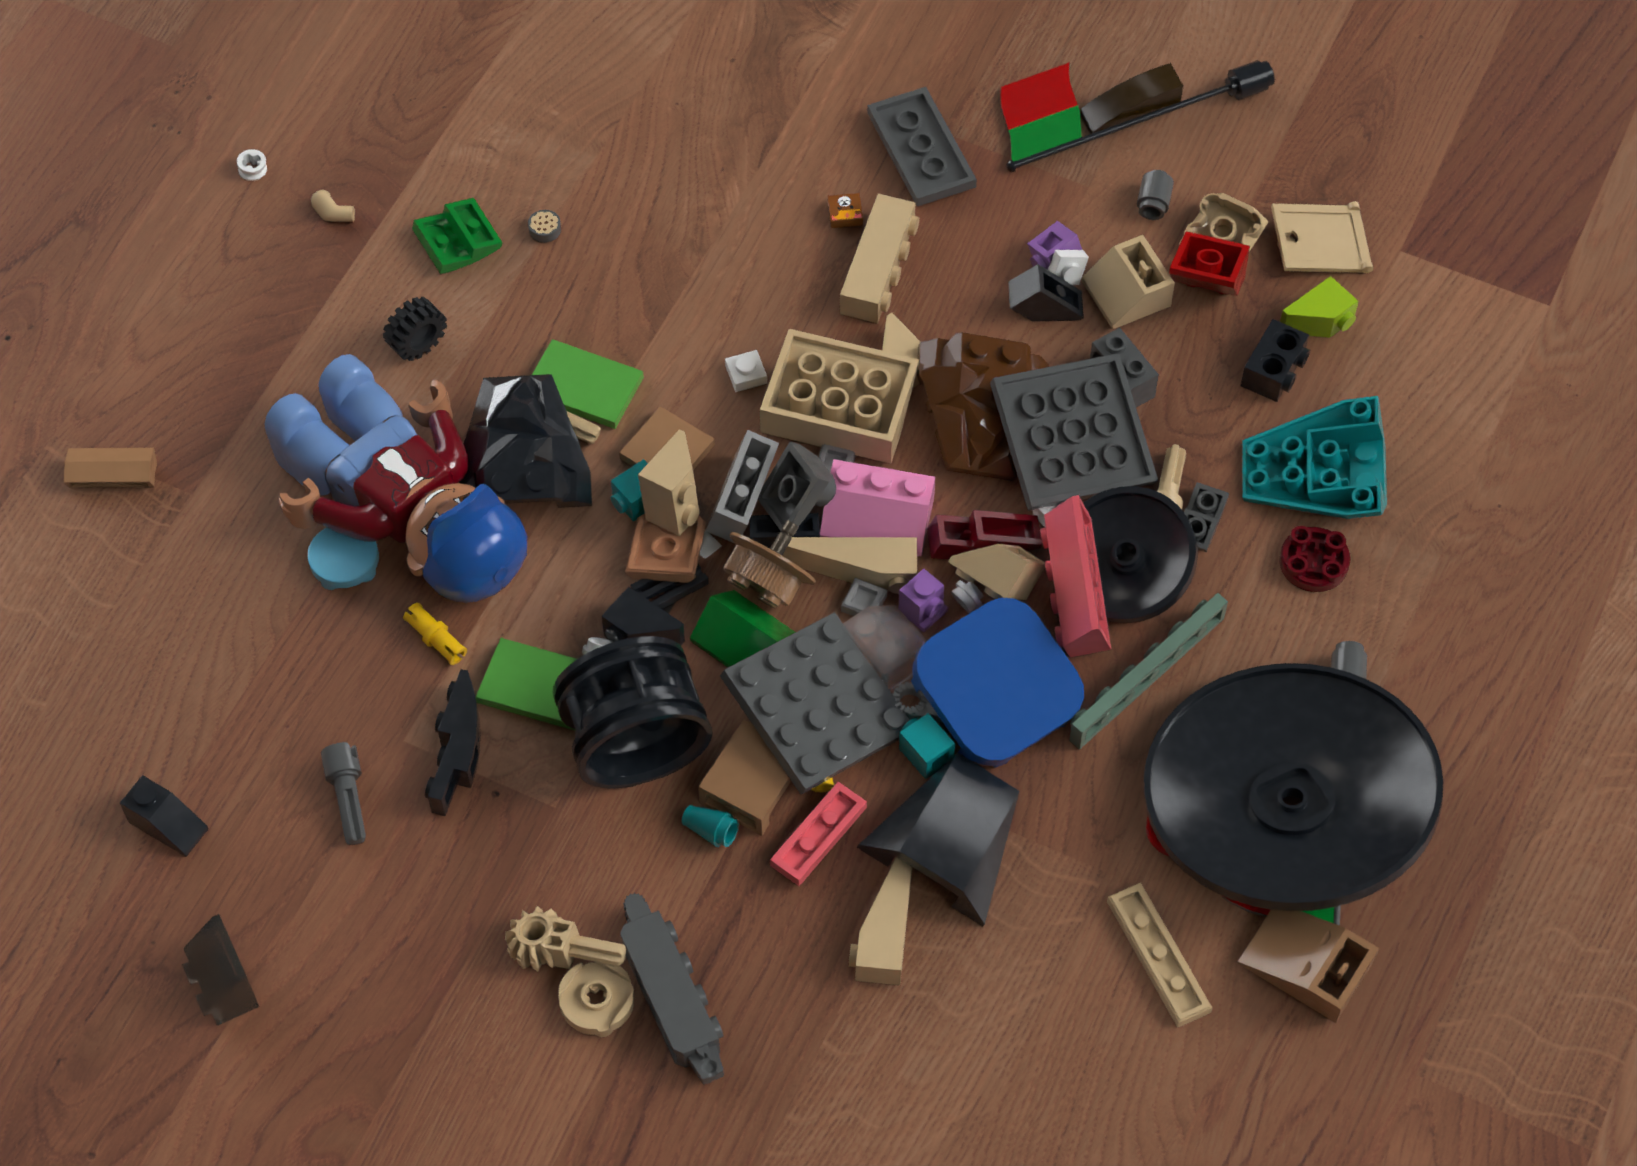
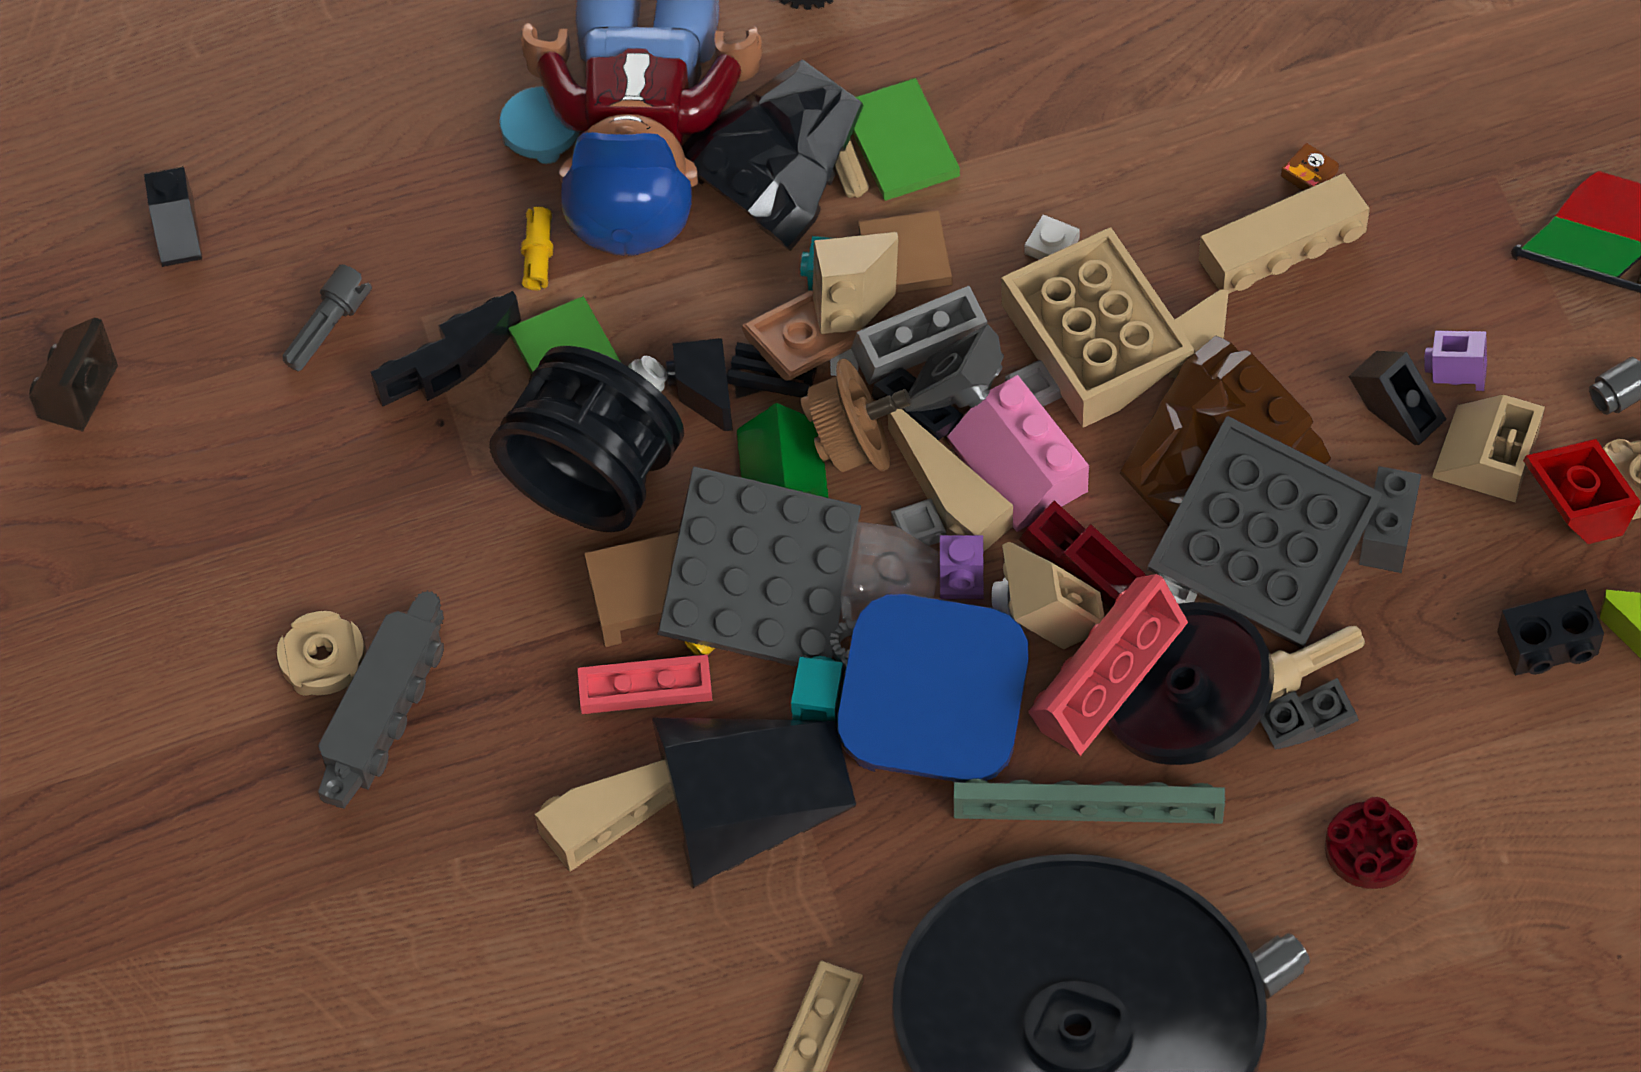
camera: 50 degrees right, 0 degrees up
tan gear [505,906,626,972] -> none
teal cone [682,805,739,847] -> none
dark grey plate [867,87,977,207] -> none
white plate [1048,250,1089,285] -> none
teal wedge [1242,396,1387,519] -> none

